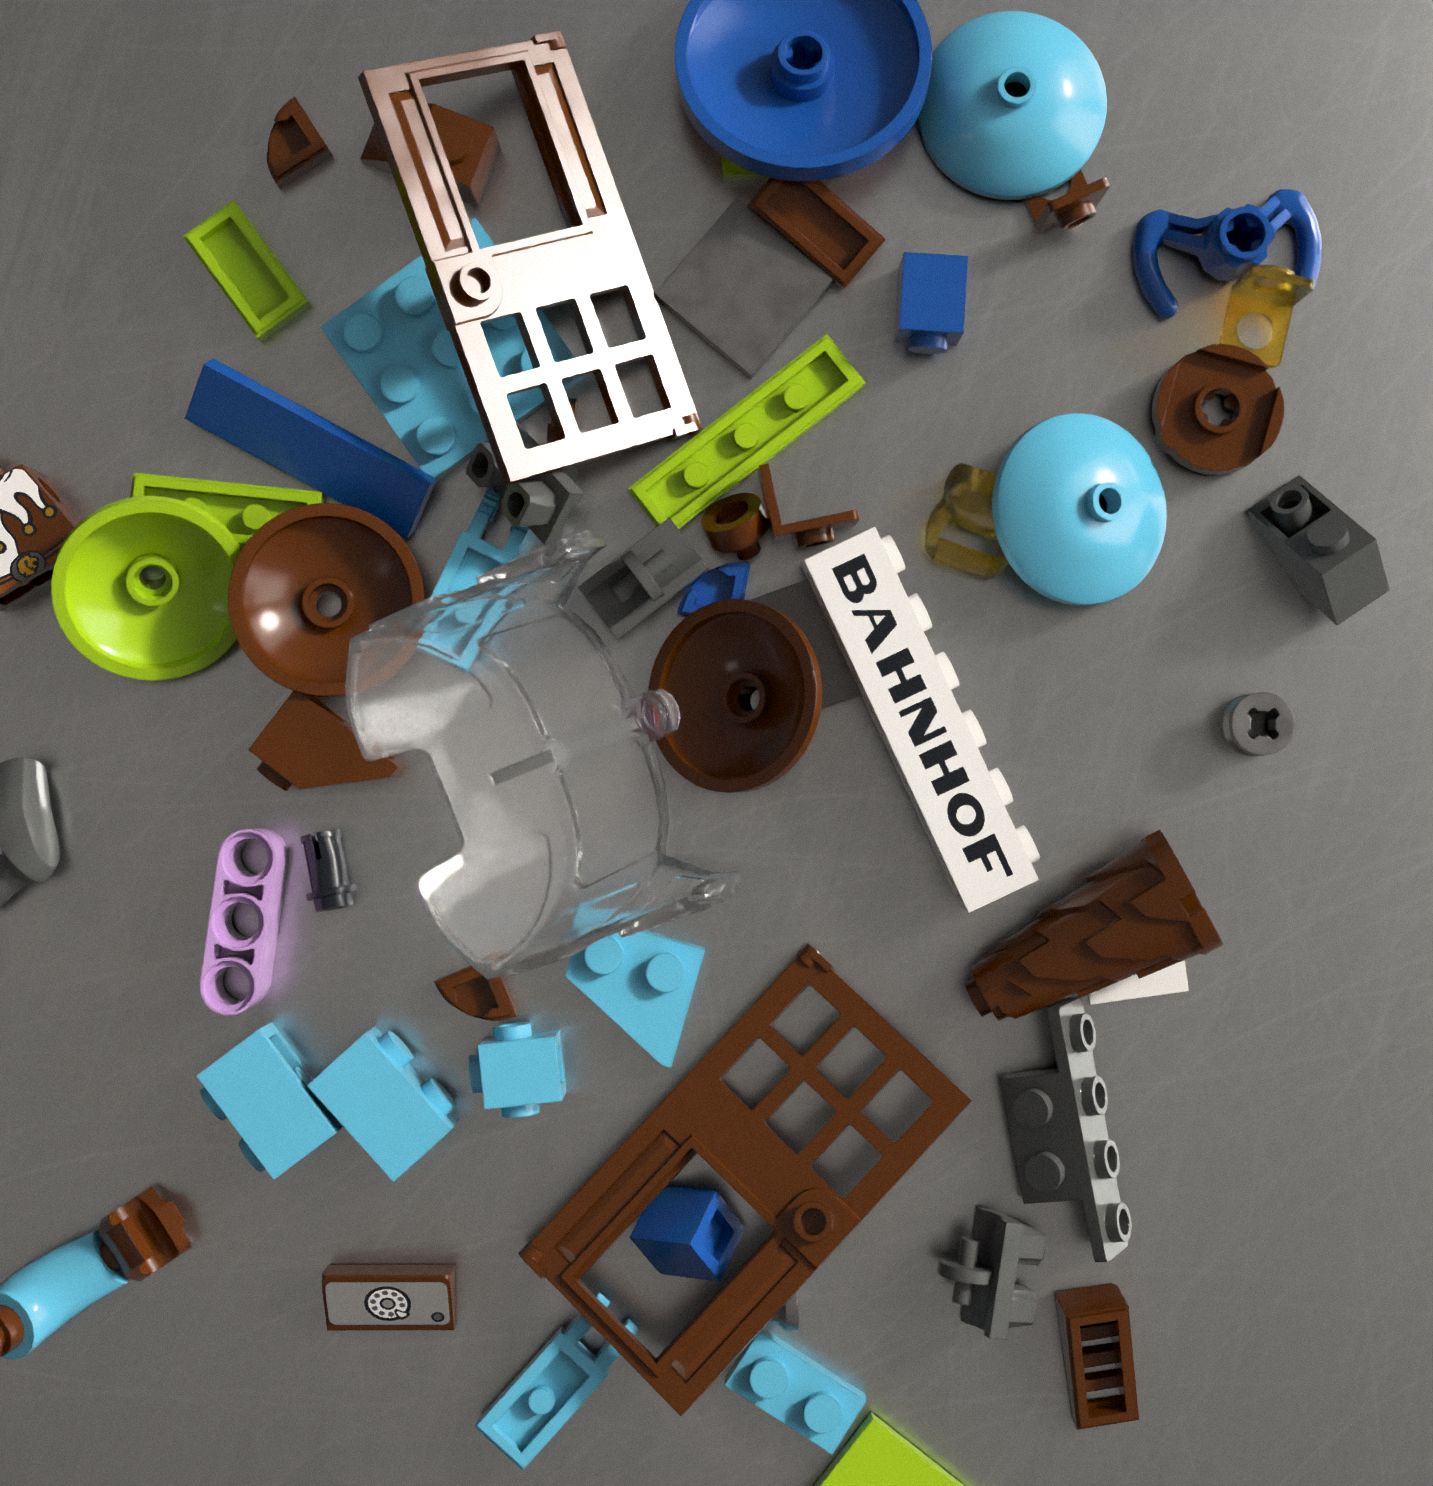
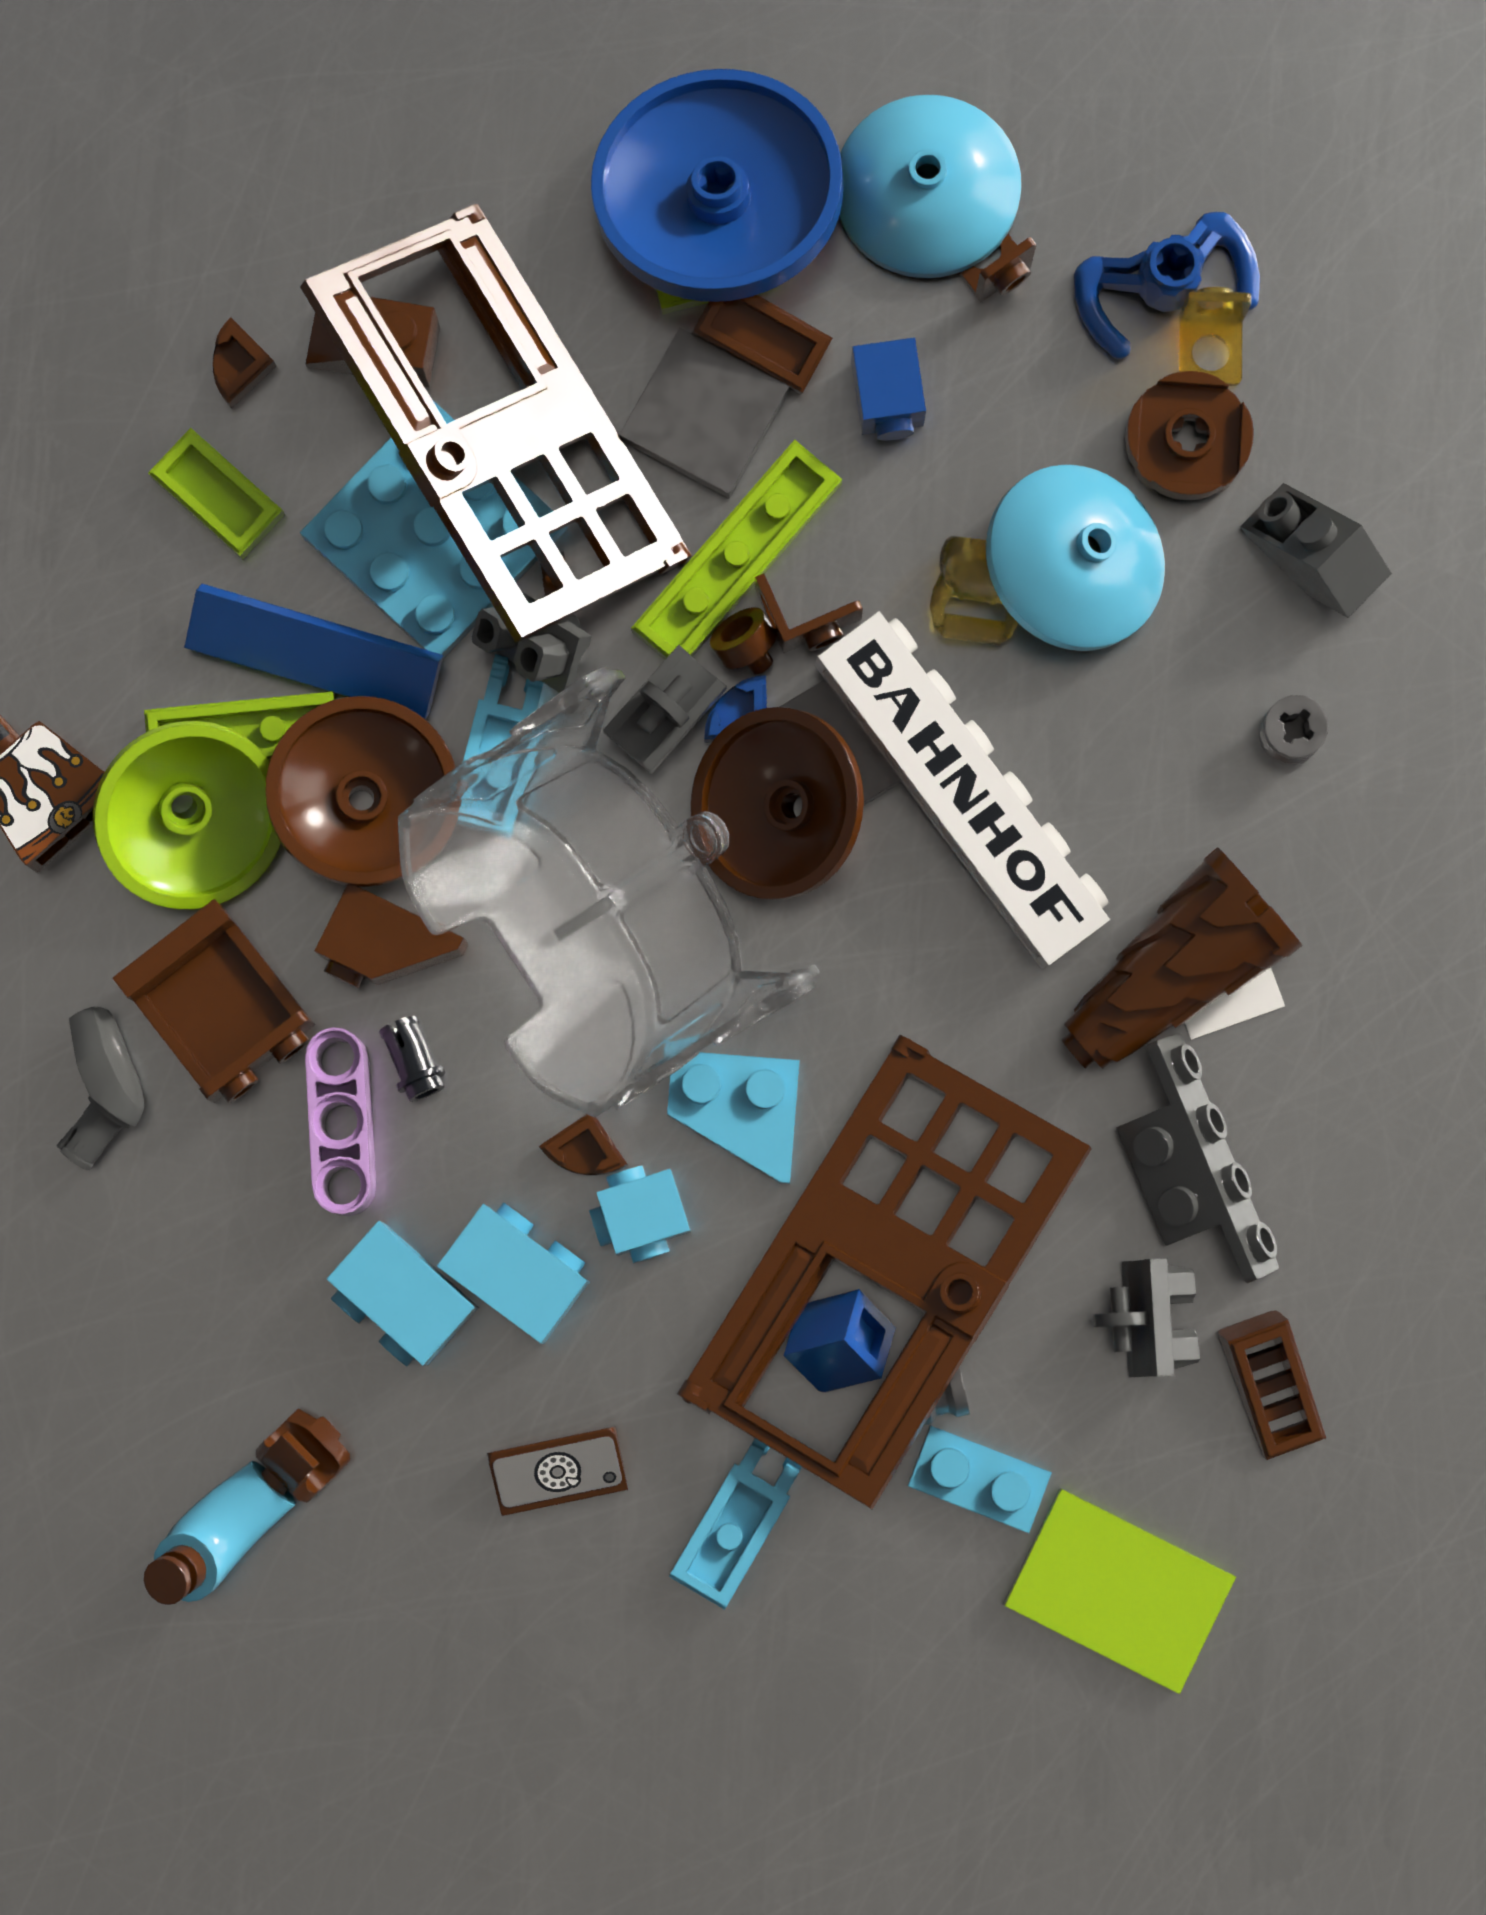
camera: 10 degrees left, 5 degrees down
none -> reddish brown panel [113,899,315,1103]

